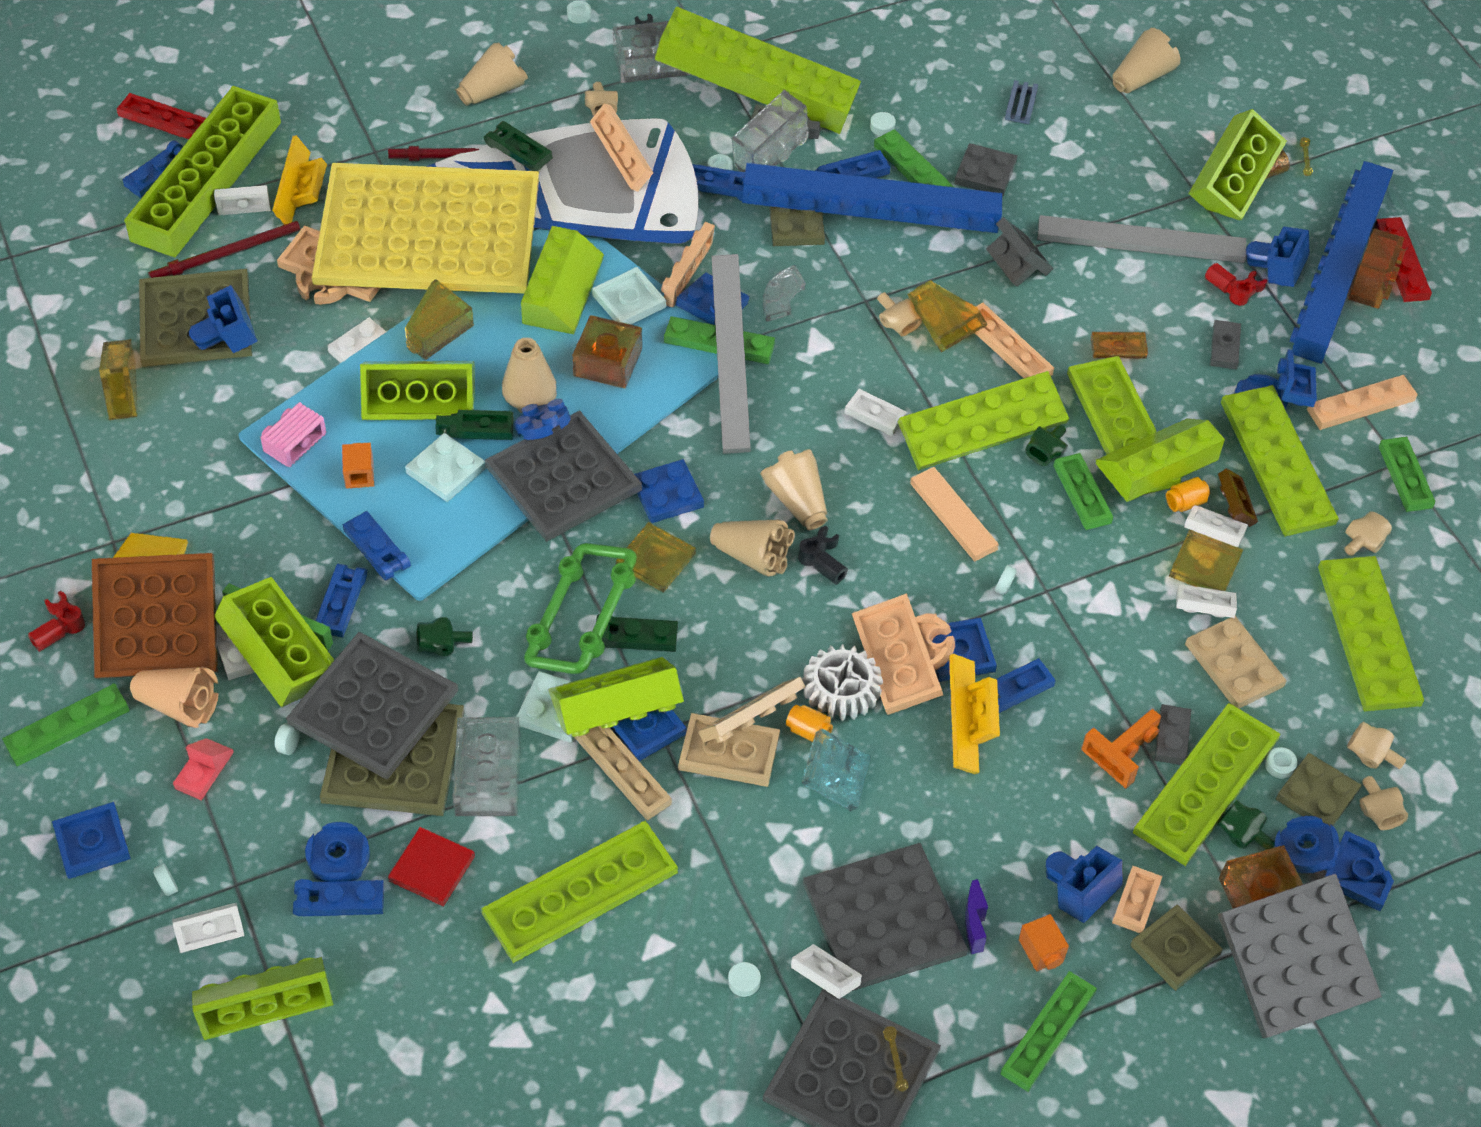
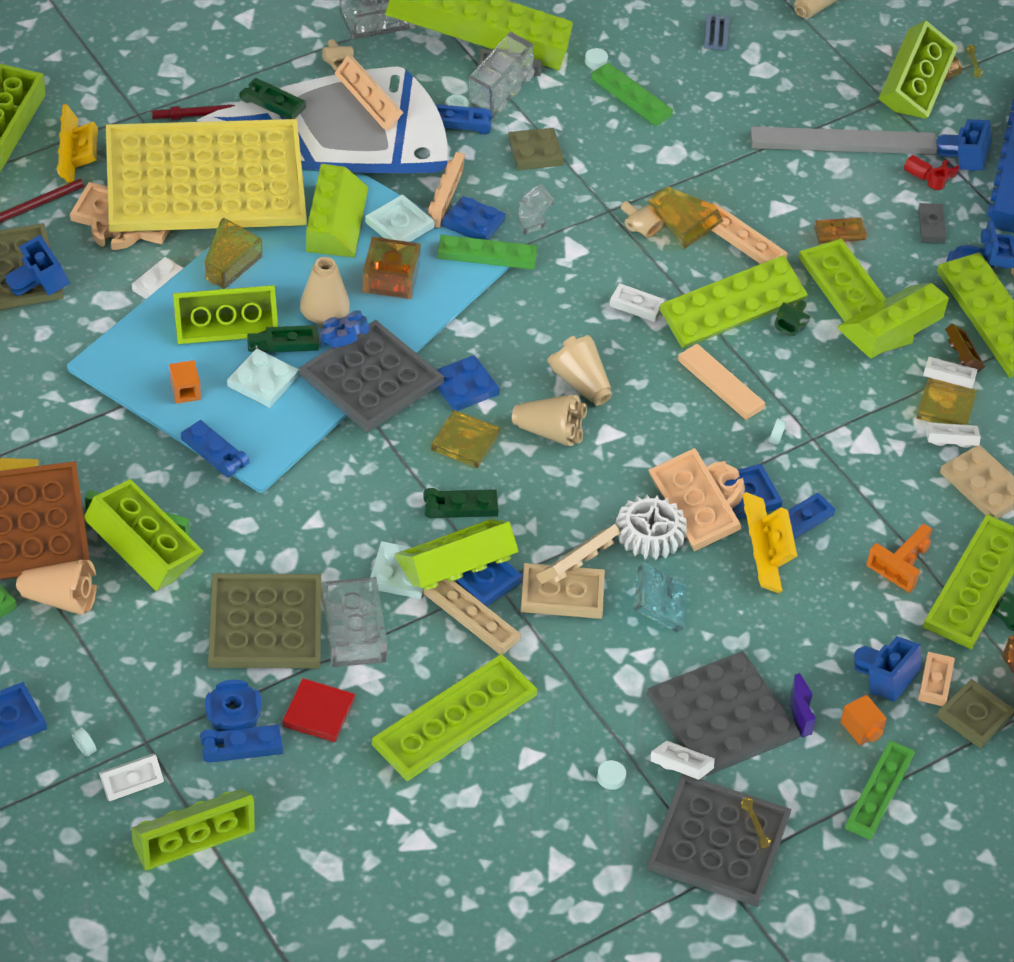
camera: 10 degrees left, 5 degrees down
coral slope [173,738,234,801] -> none
white plate [214,185,271,215] -> none
white plate [216,625,254,680] -> none
bright pink brick [260,402,326,467] -> none
light aqua tile [275,723,300,755] -> none
dark grey plate [286,632,458,780] -> none
blue plate [315,564,367,638] -> none
dark green piece [416,617,473,656] -> none
tan cone [455,42,528,106] -> none
bright green bar [524,543,637,674] -> none
light grey tile [711,254,751,454] -> none
blue brick [742,163,1002,233] -> none
light orange brick [786,704,833,744] -> none
black bar [798,526,848,585] -> none
blue plate [815,150,890,178] -> none
dark grey plate [954,143,1018,197] -> none
dark grey bracket [986,217,1054,287] -> none
bright green plate [1053,453,1113,530] -> none
dark grey plate [1154,704,1191,765] -> none
light orange brick [1166,477,1210,512] -> none

